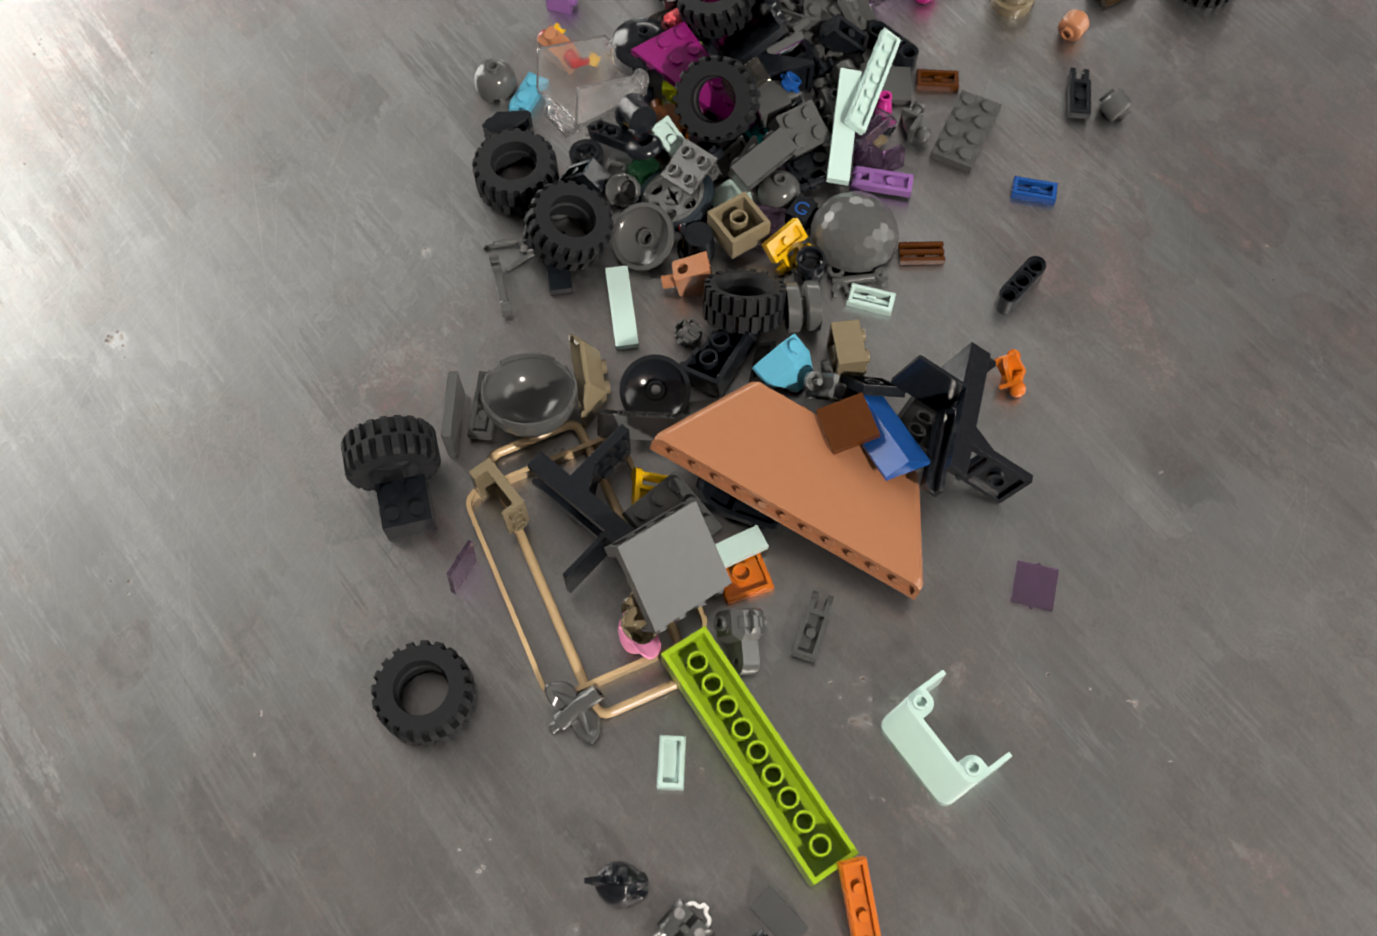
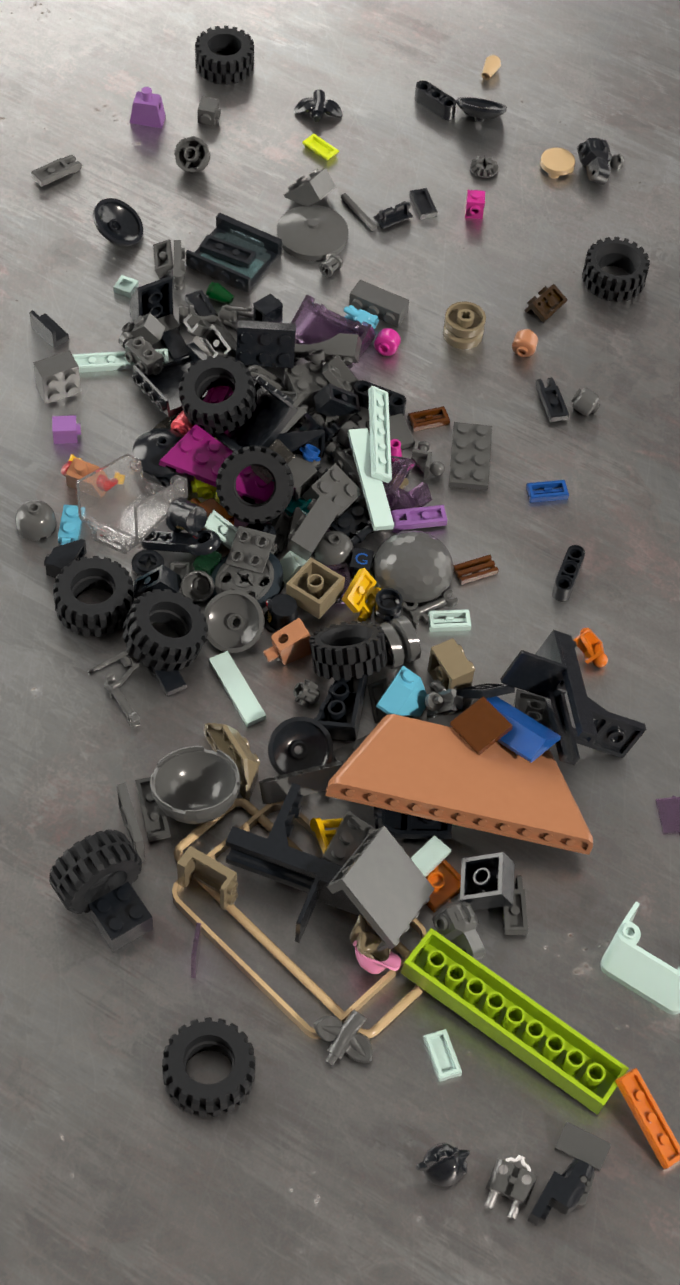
camera: 25 degrees left, 10 degrees down
none -> black brick [460,852,515,911]

